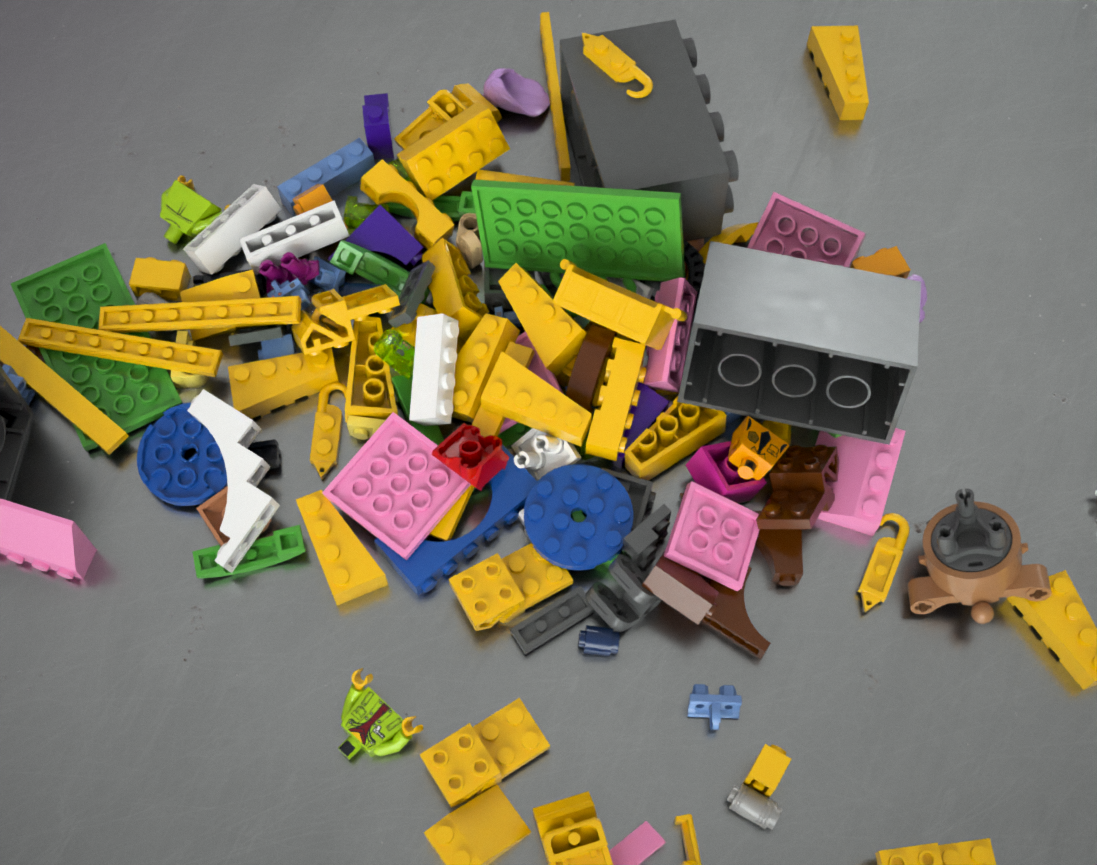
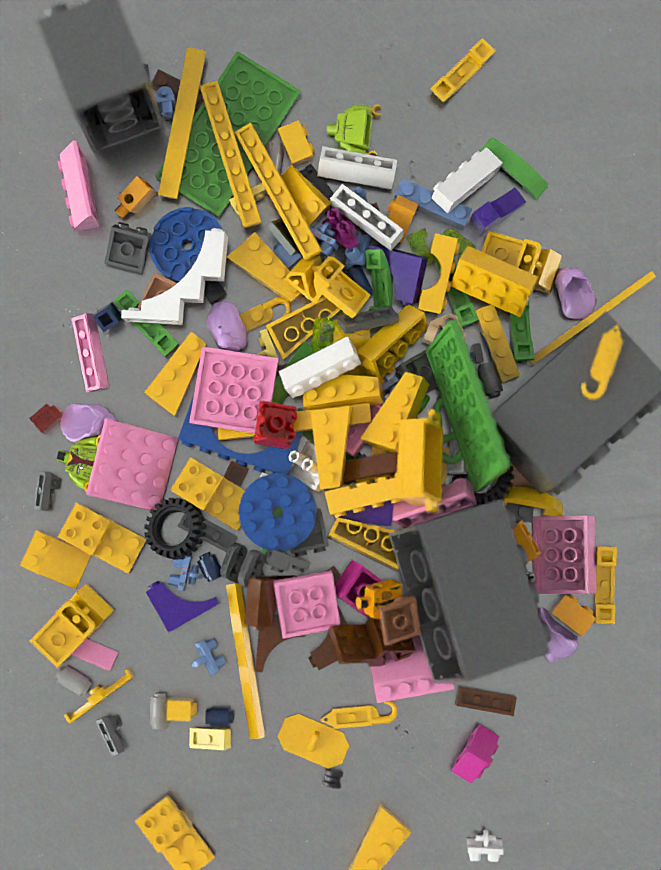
camera: 55 degrees right, 20 degrees up
medium nougat piece [907,489,1052,624] -> none
none -> clear red brick [29,403,62,434]
none -> dark grey hinge [34,471,60,511]
none -> lavender hair [60,404,116,442]
none -> bright pink slope [71,313,109,392]
none -> bright pink plate [86,419,178,511]
none -> dark blue brick [92,302,122,333]
none -> dark grey plate [104,222,151,273]
none -> light orange torso [114,176,158,218]
none -> black tyre [144,498,206,560]
none -> dark purple arch [146,581,220,633]
none -> medium blue hips [168,555,202,591]
none -> light yellow plate [190,727,231,750]
none -> dark blue brick [205,707,234,727]
none -> lavender hair [206,301,247,352]
none -> reddish brown plate [224,460,249,486]
none -> yellow tile [226,583,265,739]
none -> yellow shield [277,714,349,769]
none -> black wheel [322,769,343,789]
none -> nougat slope [379,596,421,646]
none -> yellow slope [430,38,496,102]
none -> white brick [432,147,503,214]
none -> dark pink brick [451,724,500,783]
none -> reddish brown plate [456,686,517,716]
none -> bright green slope [480,137,549,200]
none -> bright green slope [509,301,534,361]
none -> yellow slope [594,546,617,624]

